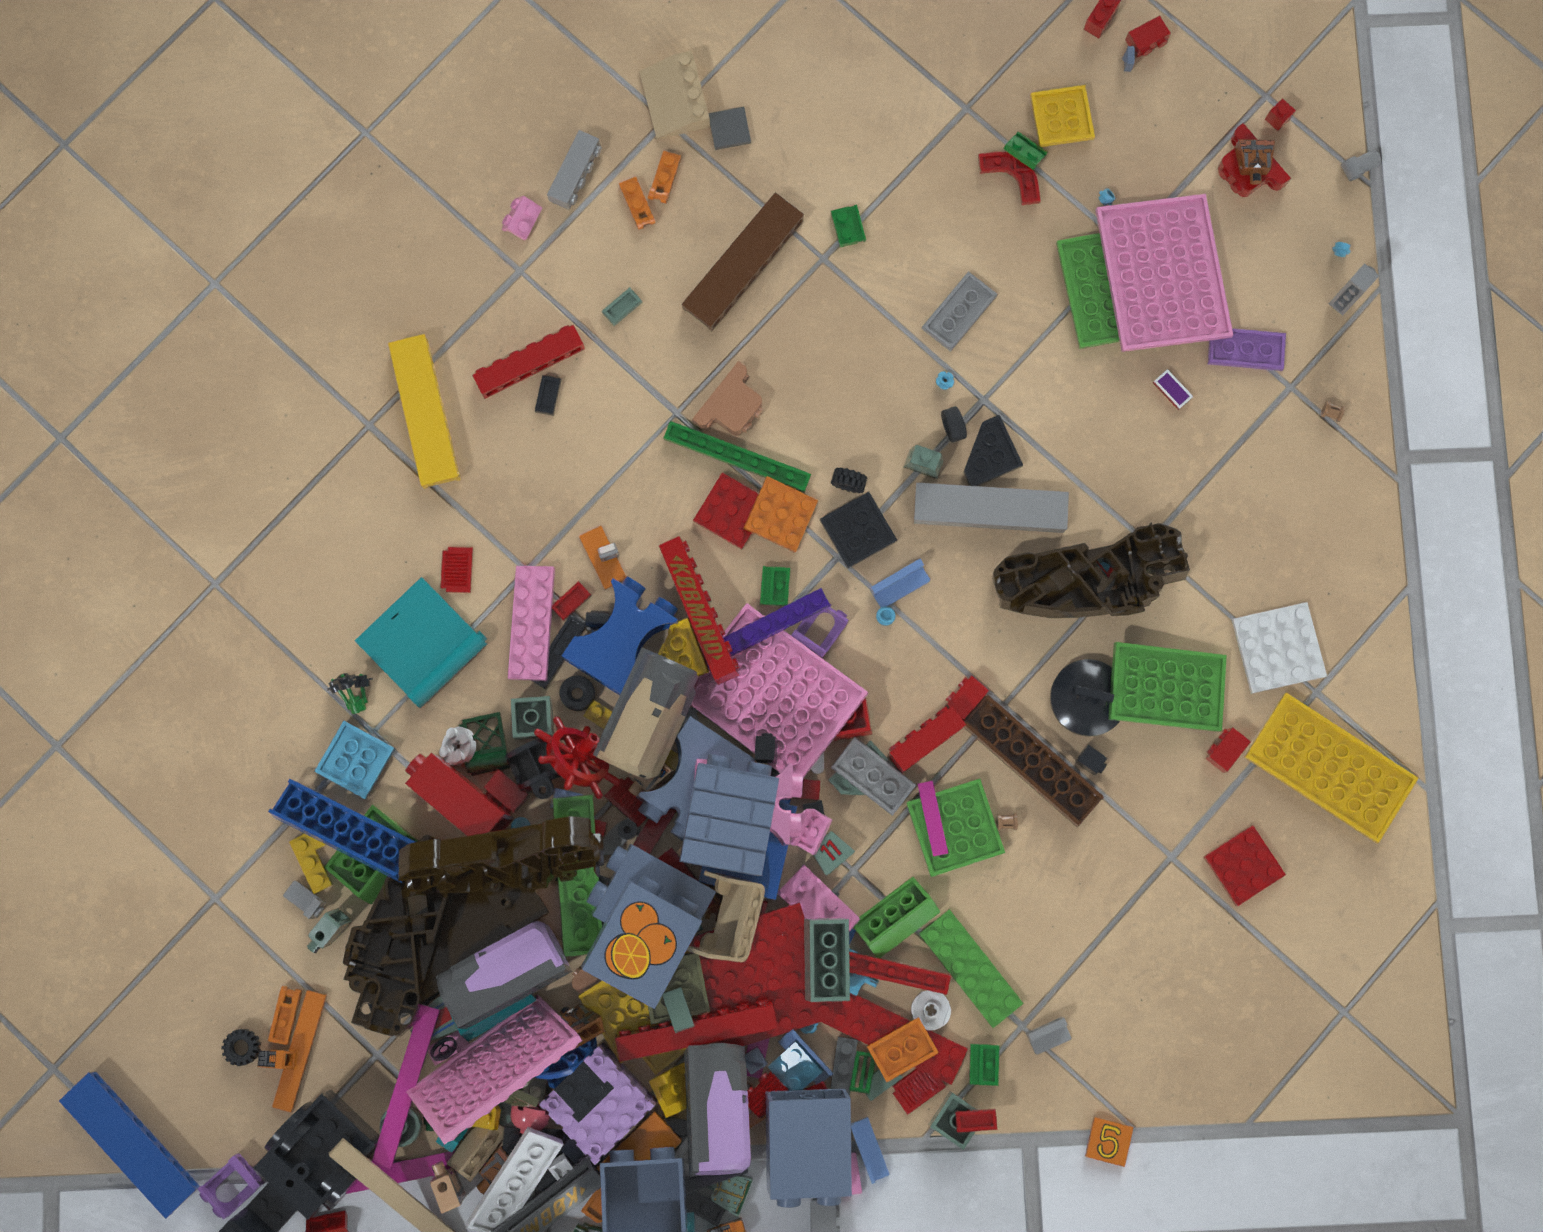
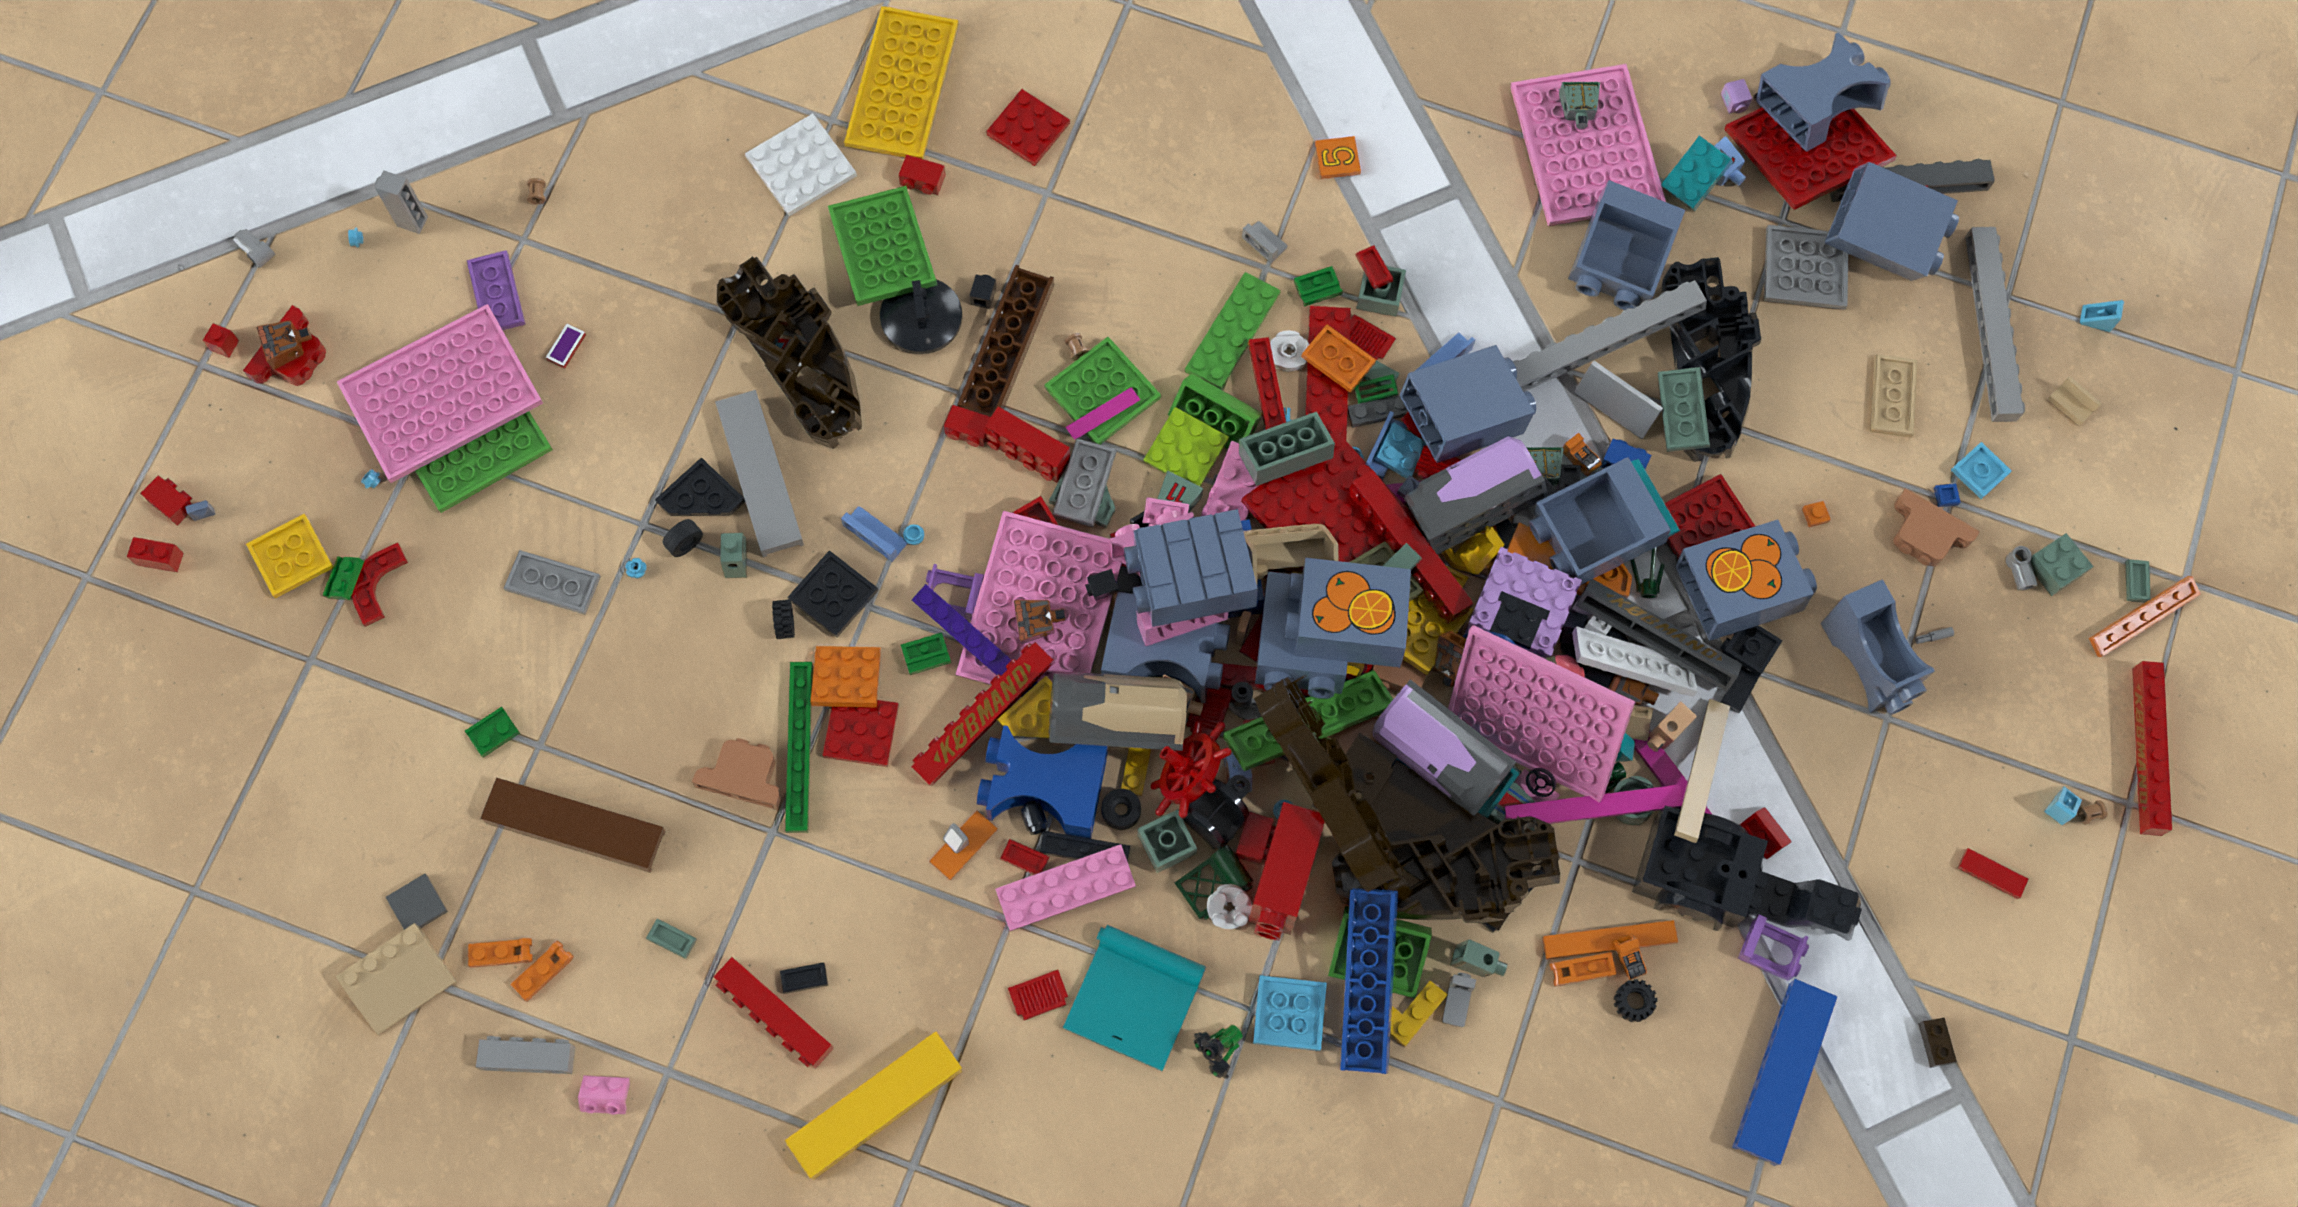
camera: 115 degrees left, 10 degrees down
none -> torso [1014,600,1066,644]
none -> lime plate [1143,407,1229,487]

